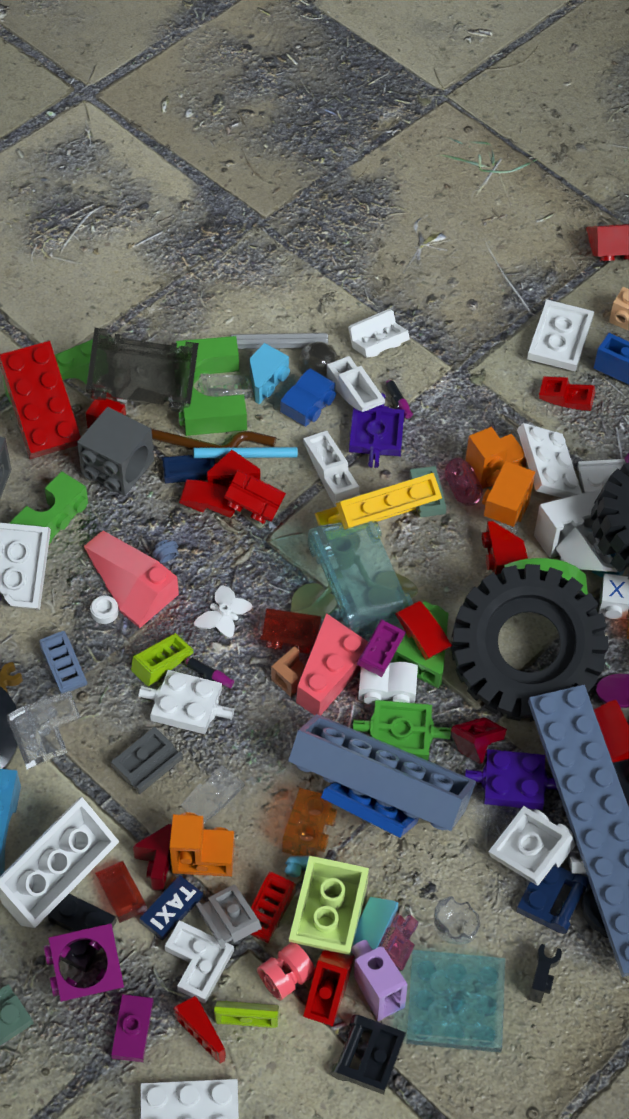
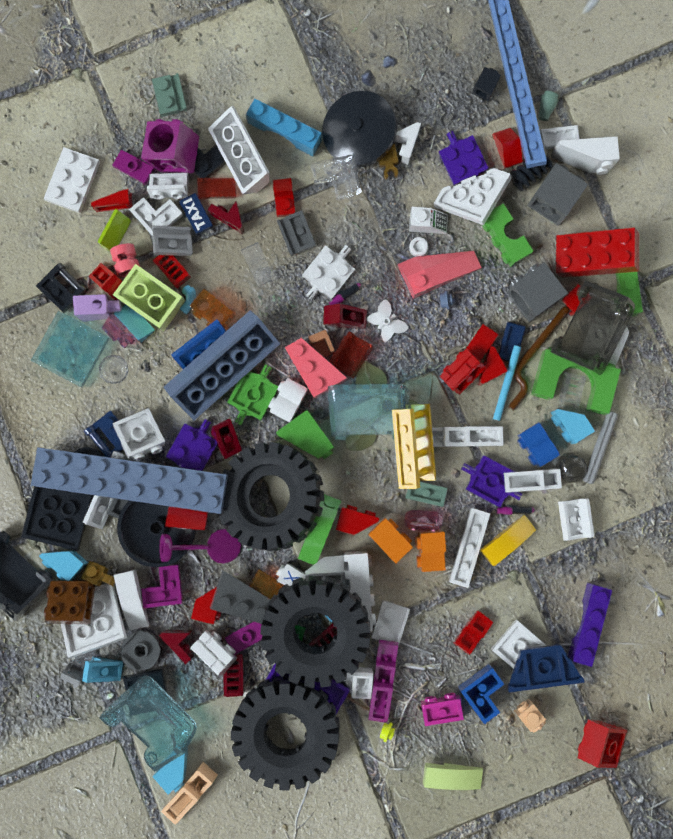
camera: 115 degrees right, 30 degrees up
sand blue slope [39,631,88,695] -> none
lime slope [131,633,193,686] -> none
orange brick [170,812,235,877] -> none
magenta plate [357,619,406,677] -> none
red slope [395,601,452,660] -> none
white plate [517,423,582,498] -> none
black plate [529,944,562,1003] -> none
none -> white bracket [147,173,189,199]
none -> red slope [273,178,295,218]
none -> dark red slope [323,304,367,329]
none -> white slope [409,207,448,234]
none -> white plate [449,508,490,588]
none -> yellow slope [480,515,536,566]
none -> dark blue wing [507,644,585,693]
none -> dark purple arch [568,582,612,667]

